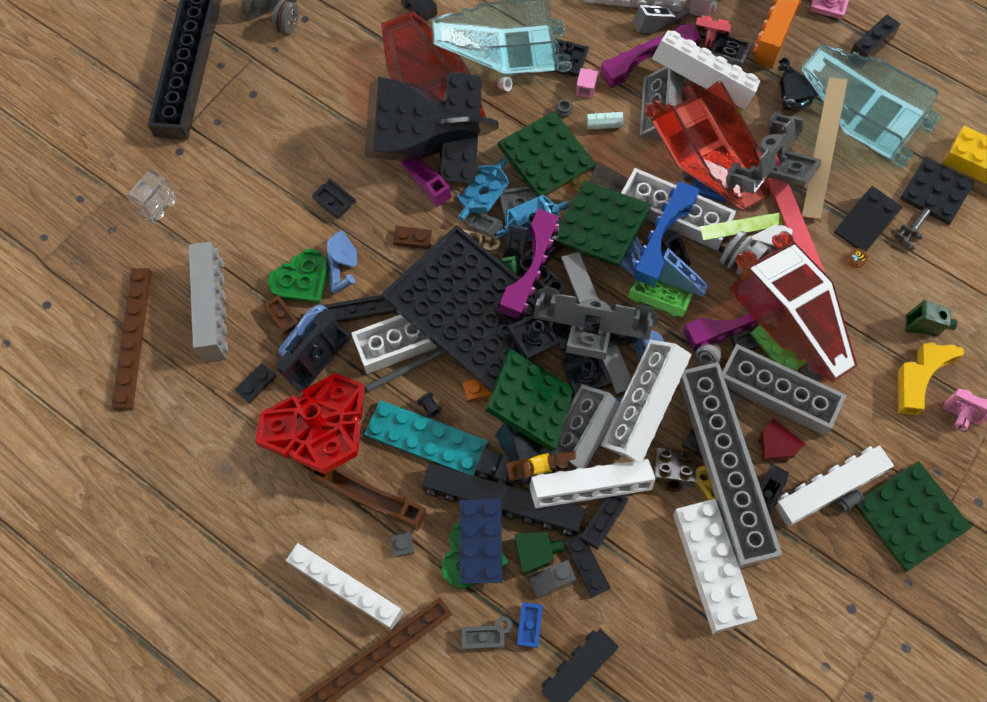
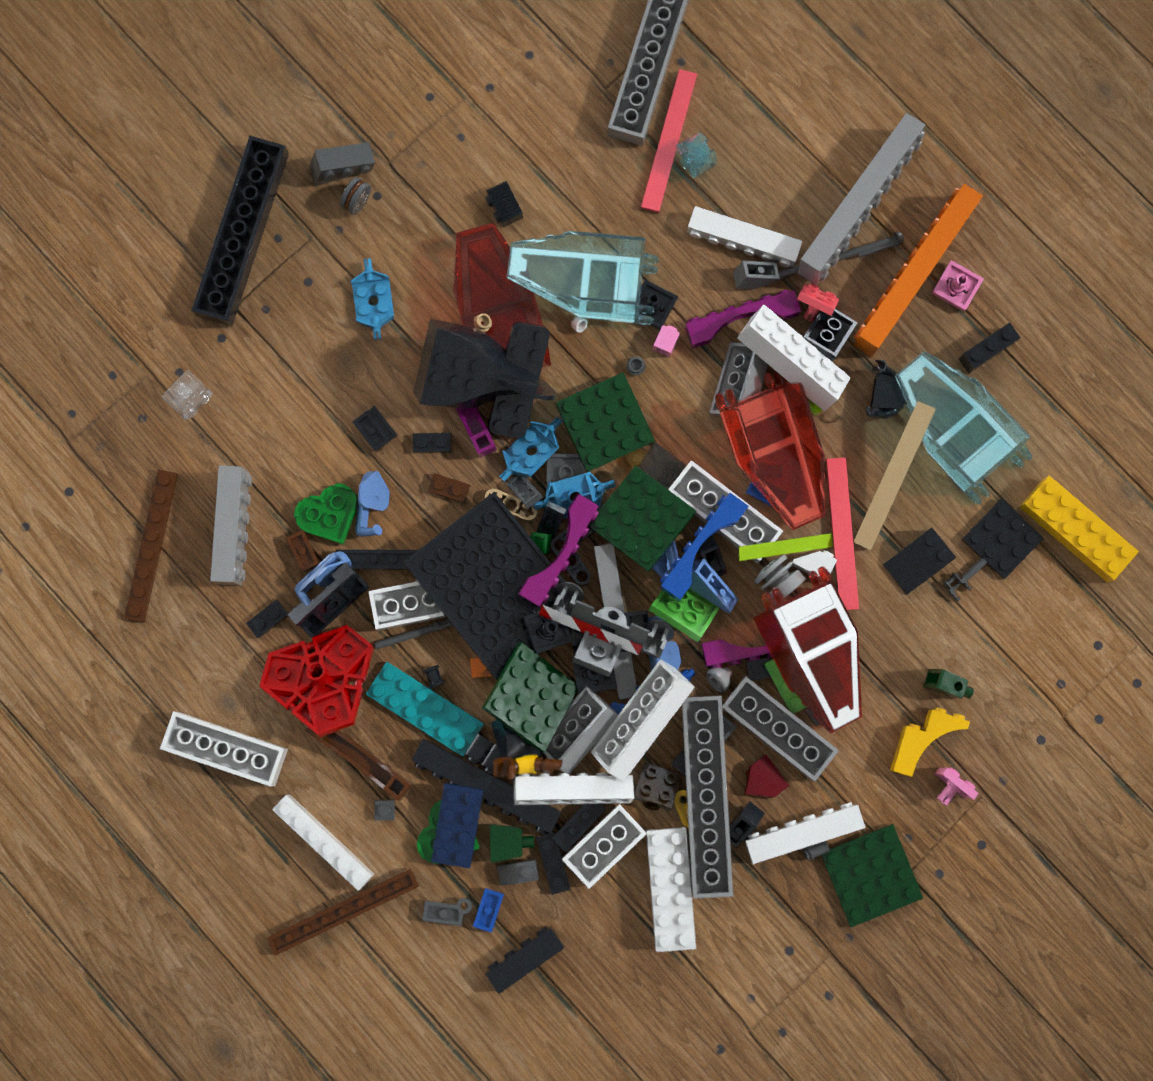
camera: 10 degrees right, 15 degrees up
light aqua axle [586,112,623,130] -> none
dark grey piece [726,111,821,194] -> none
clear orange tile [848,248,868,268] -> none
none -> white brick [160,711,288,786]
none -> dark azure plate [351,258,394,341]
none -> black plate [413,433,451,453]
none -> sticker [539,605,642,655]
none -> white brick [562,804,647,889]

